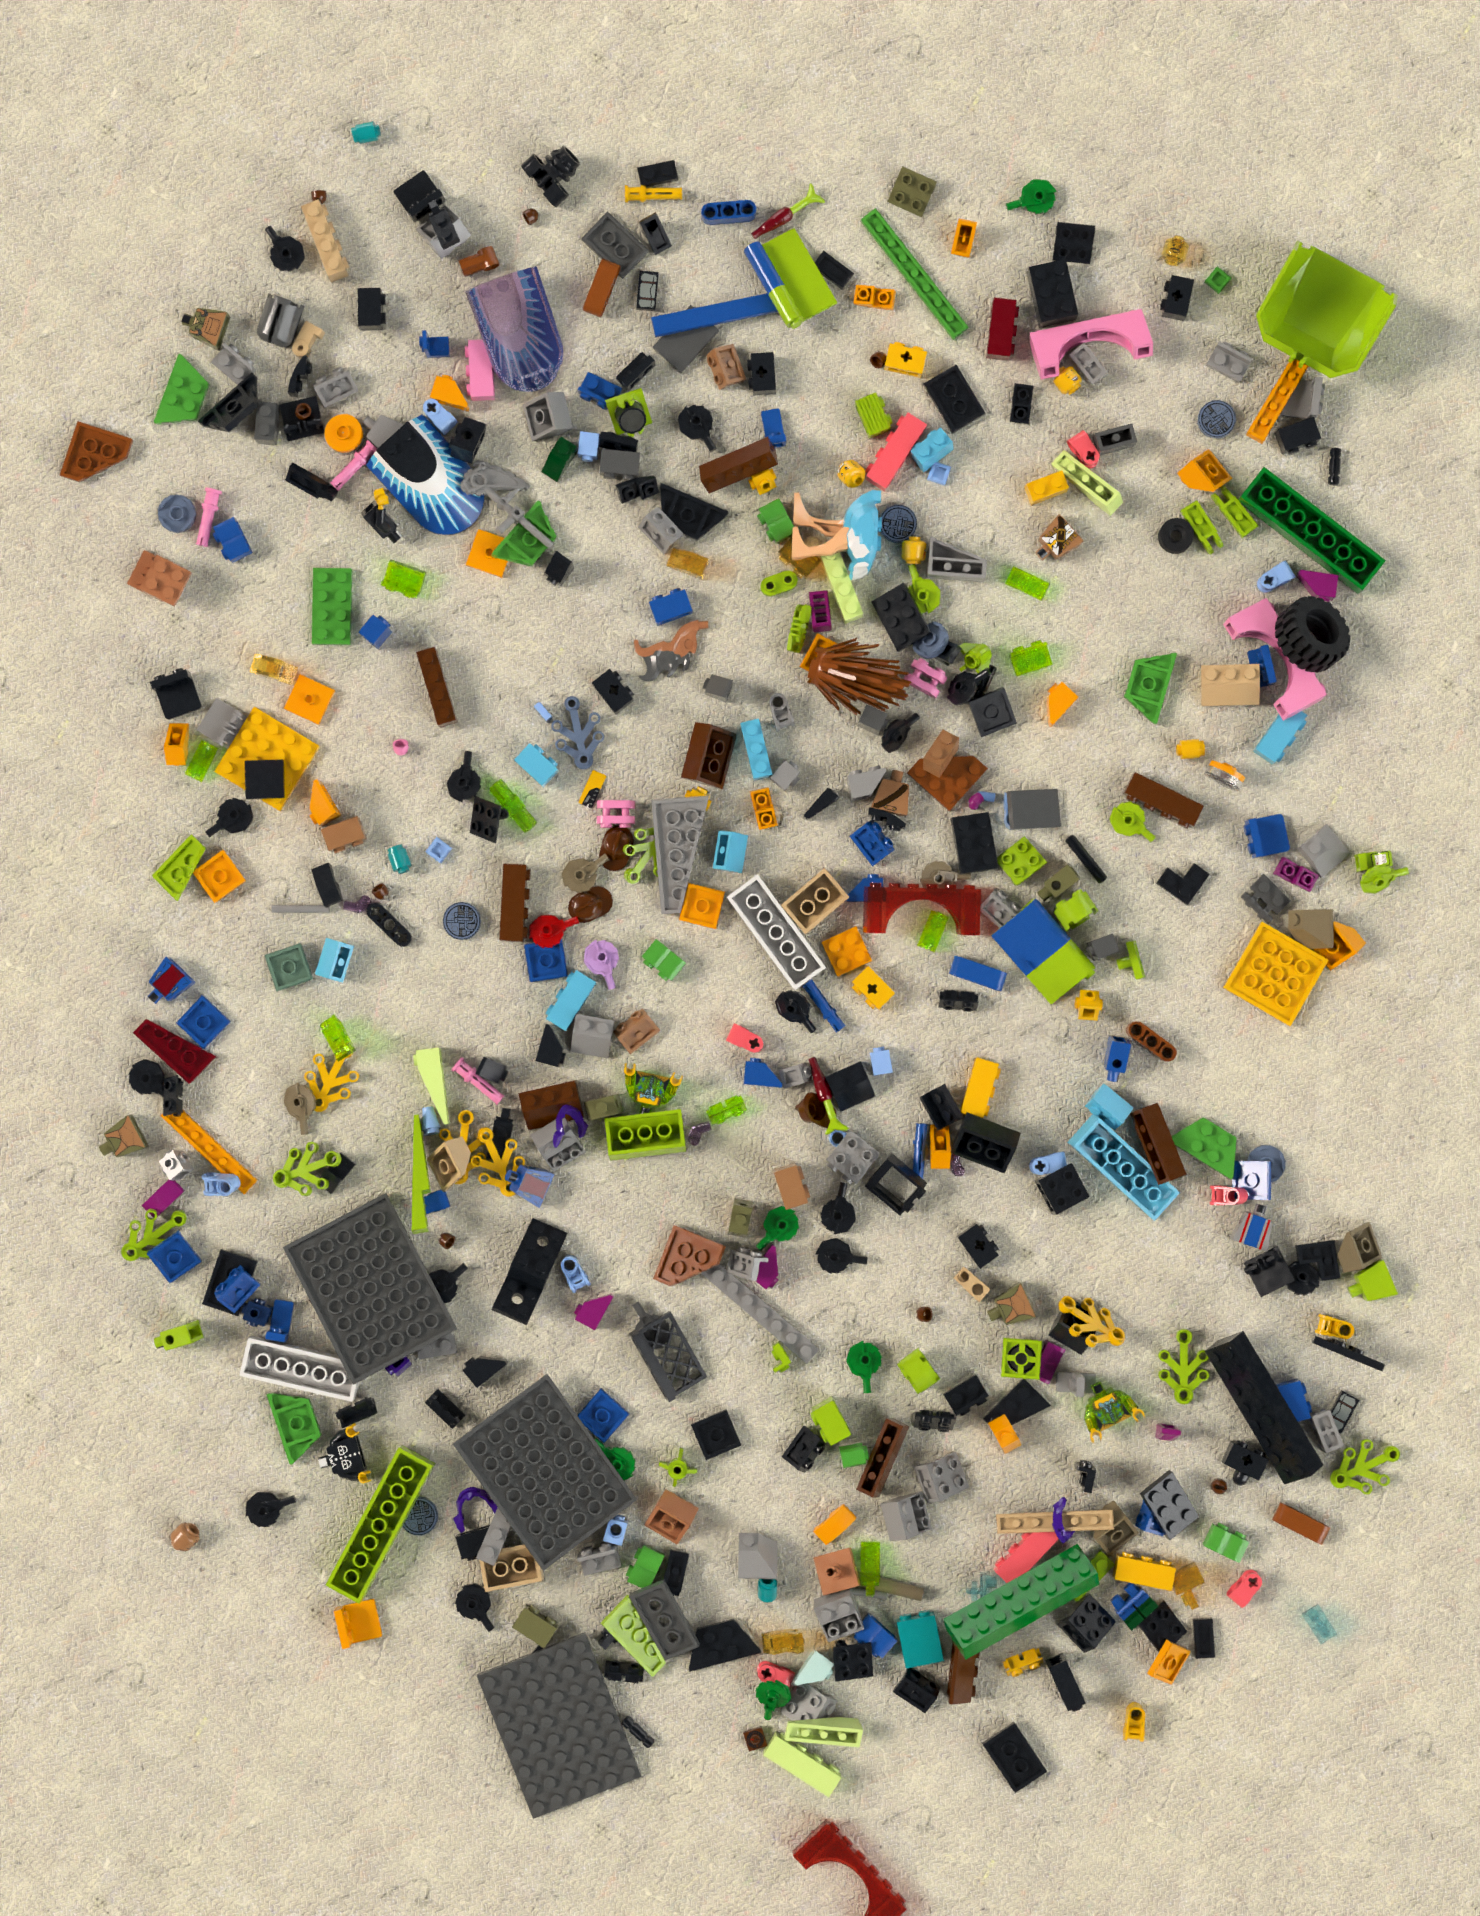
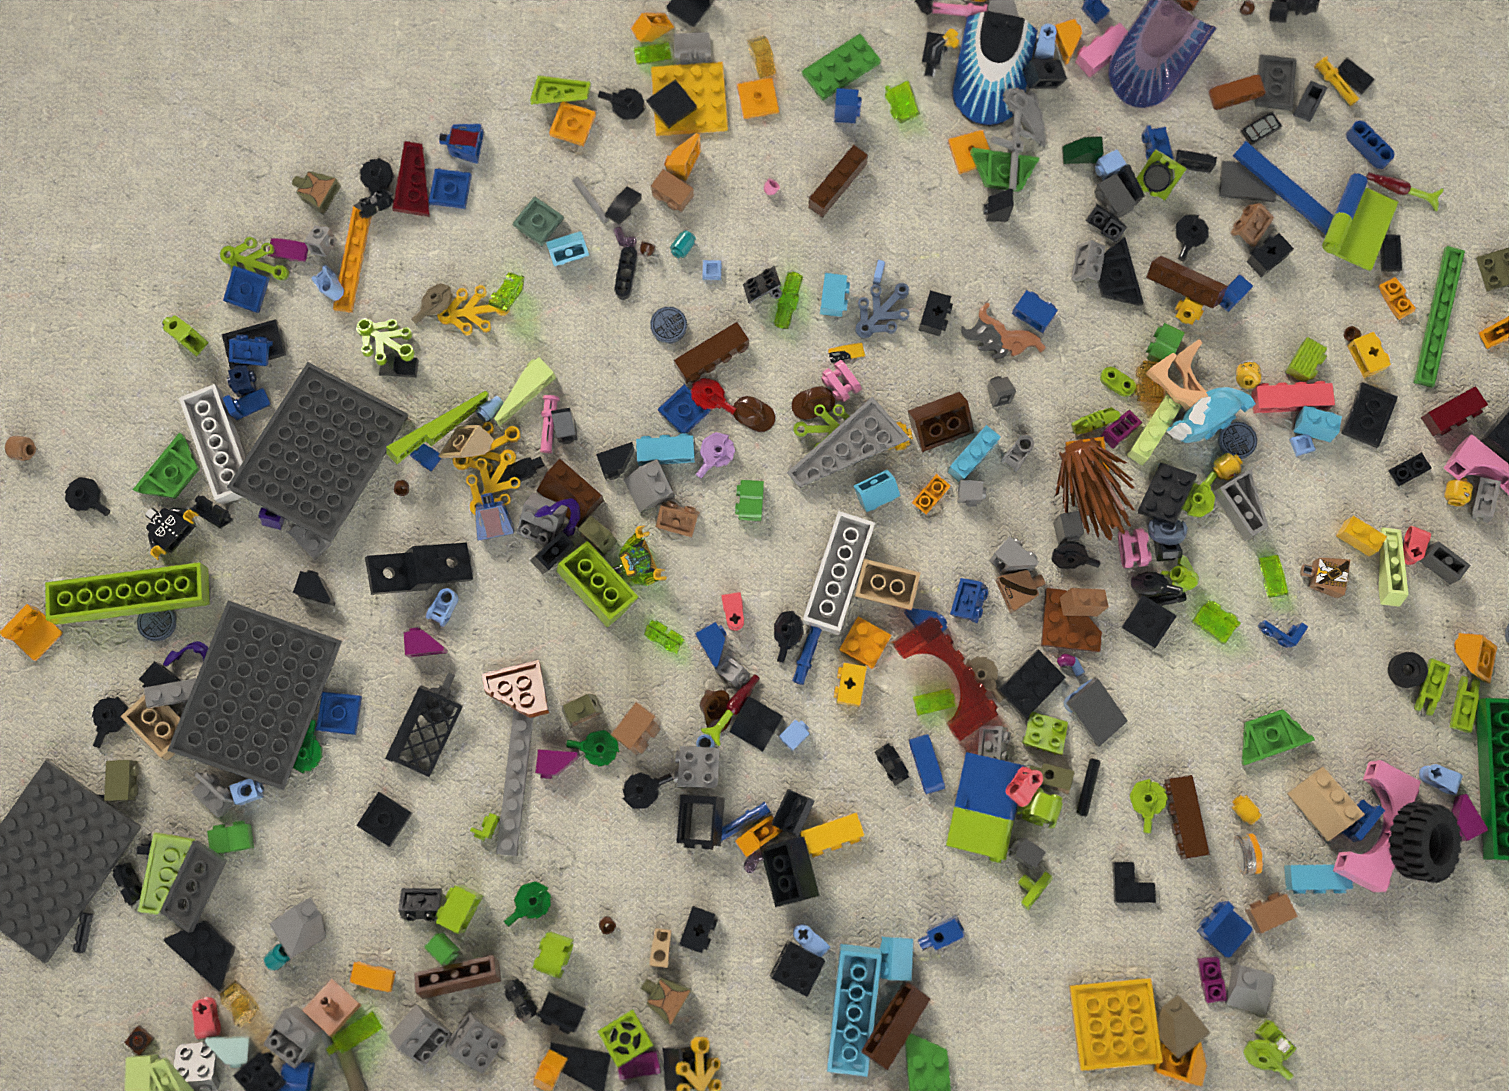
camera: 50 degrees right, 10 degrees down
black hinge [425,1389,465,1429] -> none
black piece [429,1263,468,1304] -> none
black piece [447,751,481,803] -> none
light grey slope [523,392,573,441] -> none
dark tan piece [562,854,609,893] -> none
nougat slope [644,1489,699,1544] -> none
lime brick [659,1447,697,1487] -> none
black hinge [664,1549,689,1596] -> none
clear yellow slope [666,548,709,580] -> none
light orange plate [679,883,725,929] -> none
arm [688,1121,712,1146] -> none
light grey bracket [727,1247,768,1281] -> none
green piece [755,1680,791,1720] -> none
black slope [803,788,840,820] -> none
black piece [815,1238,868,1274] -> none
black slope [868,807,906,831] -> none
light orange slope [1047,682,1078,727] -> none
yellow brick [1074,990,1103,1021] -> none
dark orange beam [1126,1021,1177,1061] -> none
dark grey plate [1241,874,1291,924] -> none
none -> black slope [529,531,575,574]
none -> coral piece [1006,767,1043,807]
none -> medium nougat brick [1245,892,1298,933]
none -> blue bracket [1258,620,1308,648]

